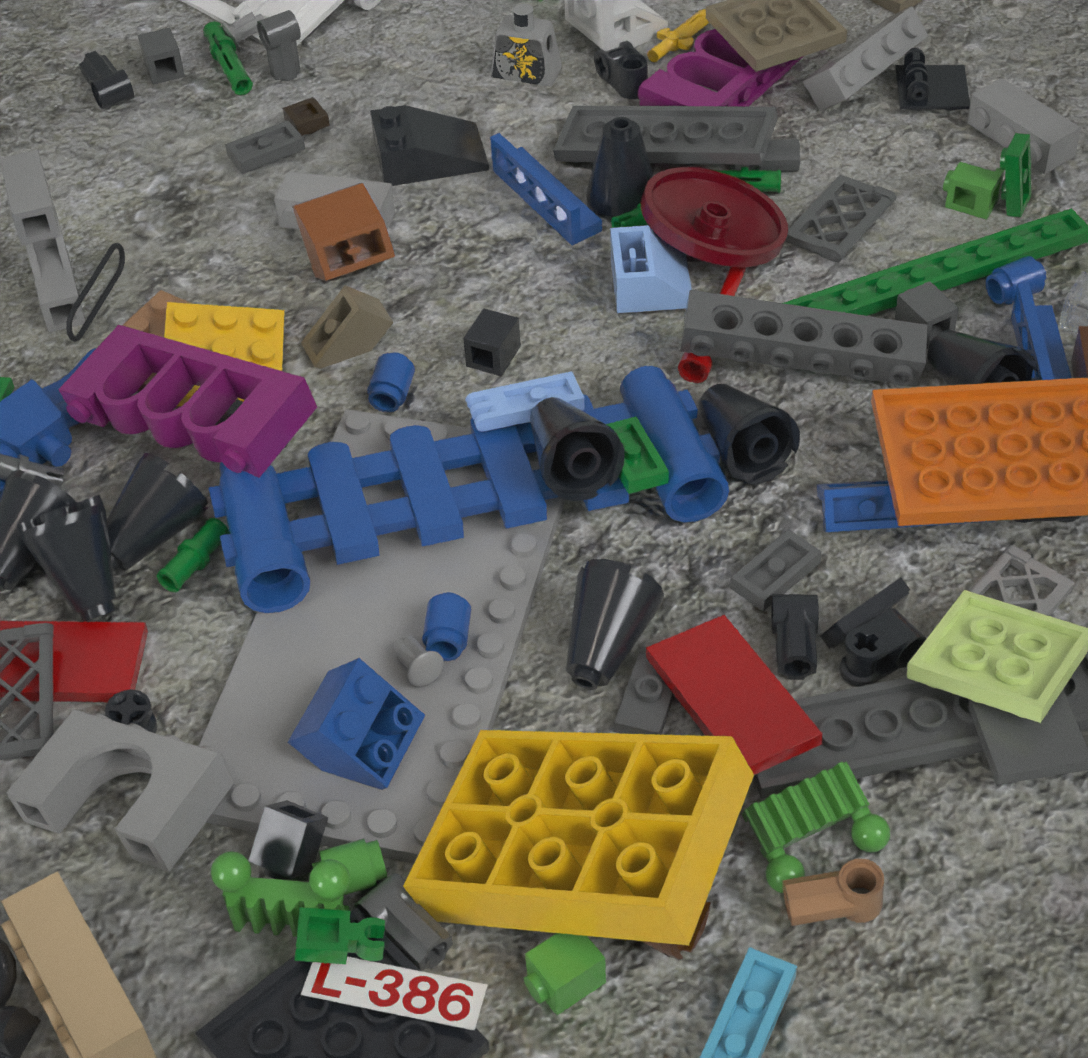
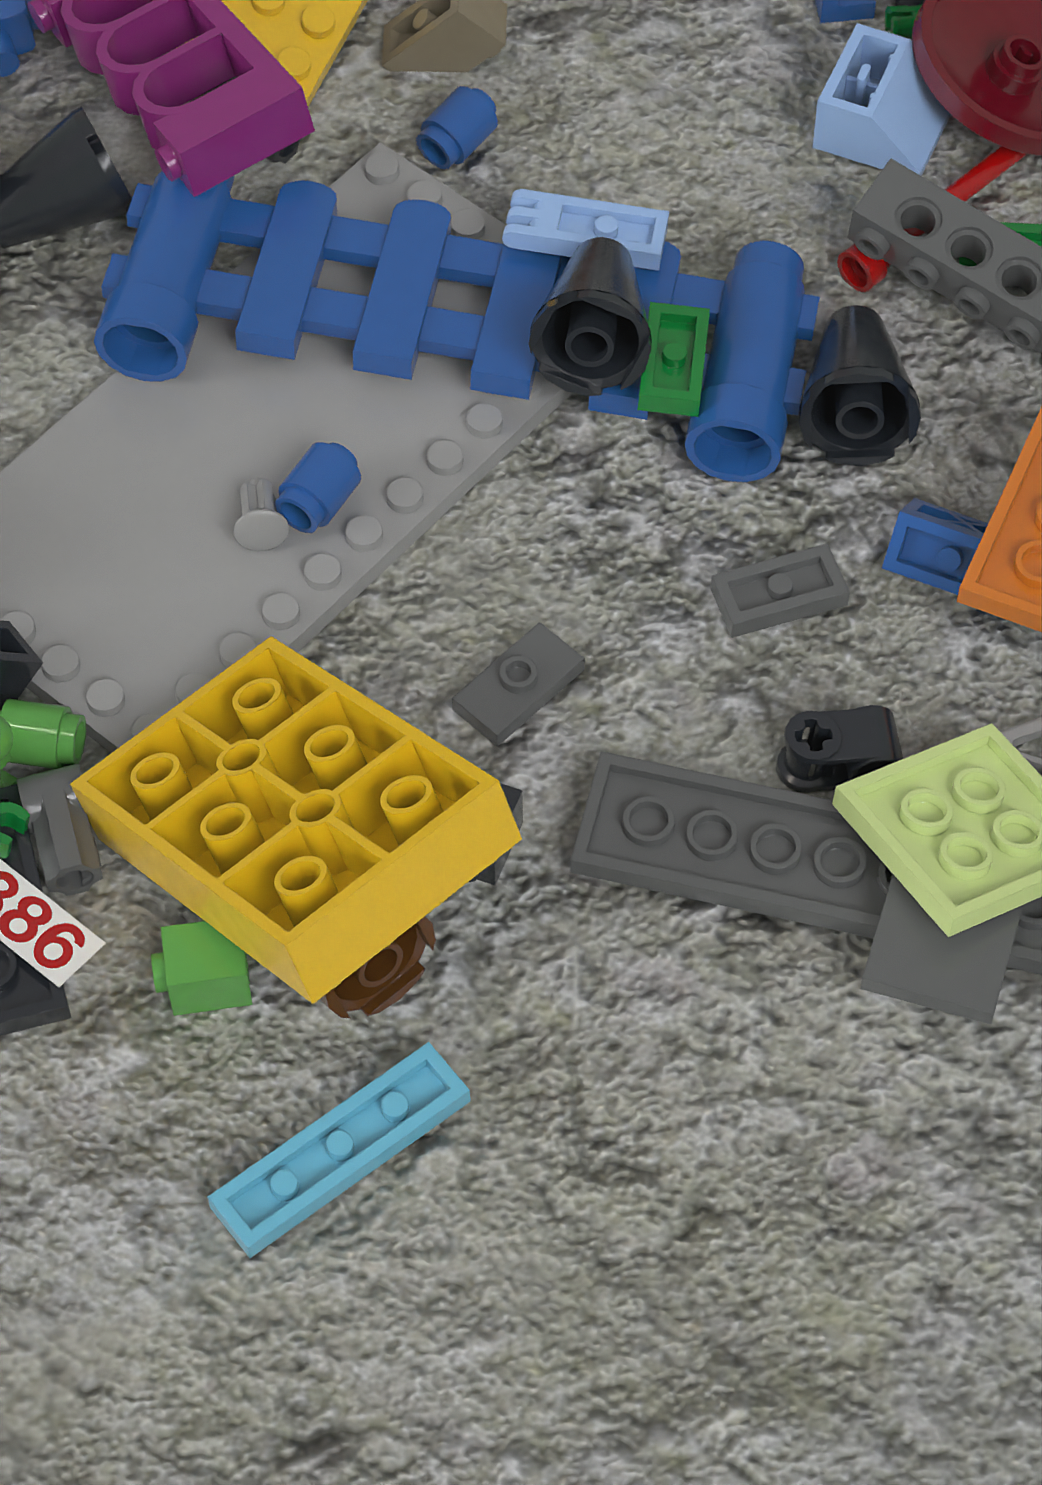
camera: 25 degrees right, 10 degrees up
green pin [156,517,230,593] -> none
blue slope [288,658,425,790] -> none
black brick [463,308,521,376] -> none
black cone [566,559,664,690] -> none
red tile [646,615,823,775] -> none
bright green gear [741,761,890,893] -> none
black piece [771,594,819,680] -> none
medium nougat piece [782,859,884,926] -> none
black tile [820,577,910,649] -> none

